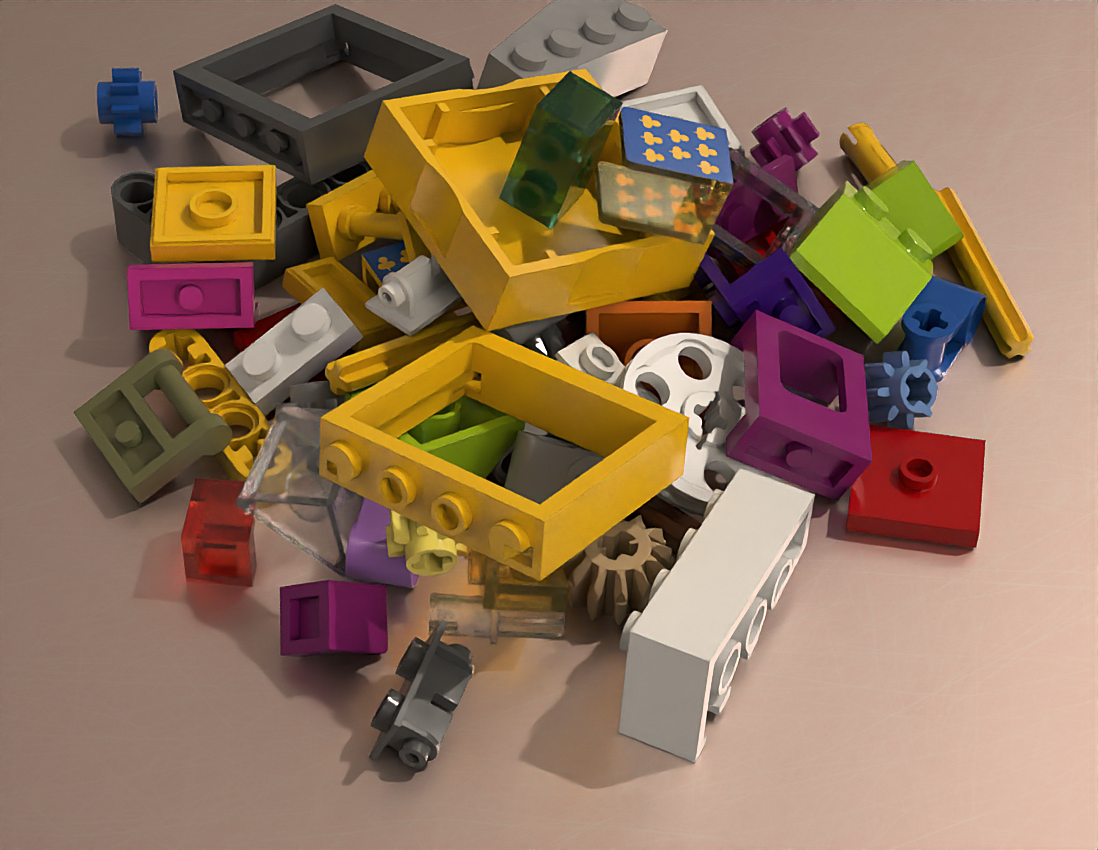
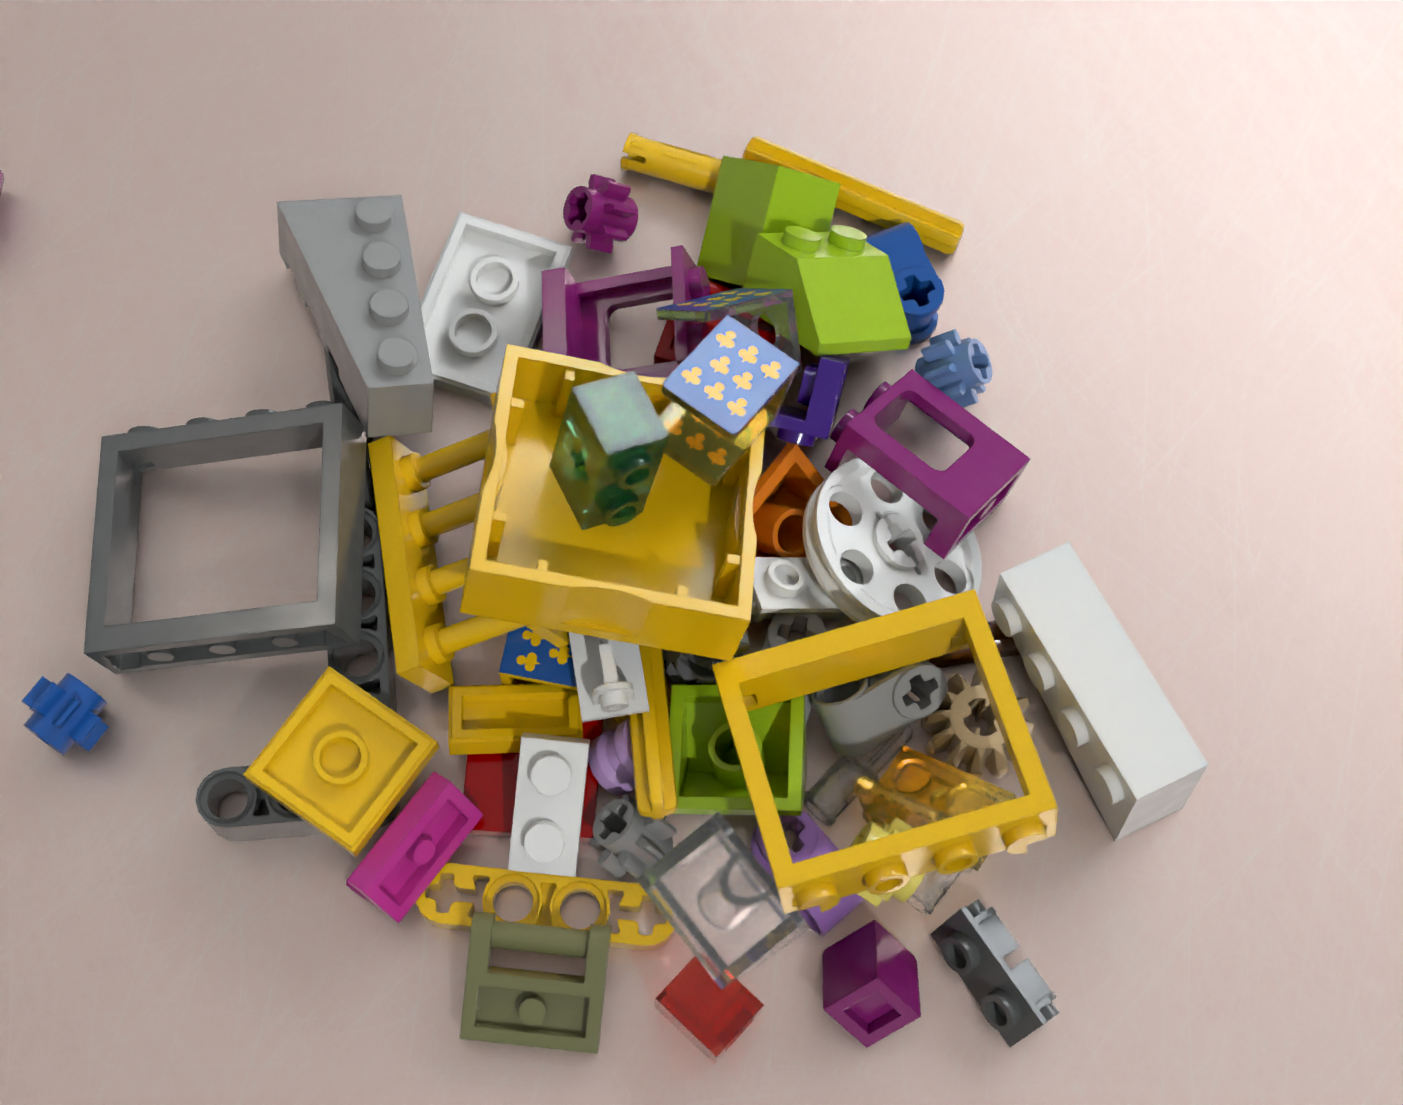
camera: 55 degrees left, 25 degrees up
red plate [846,425,986,548] -> none

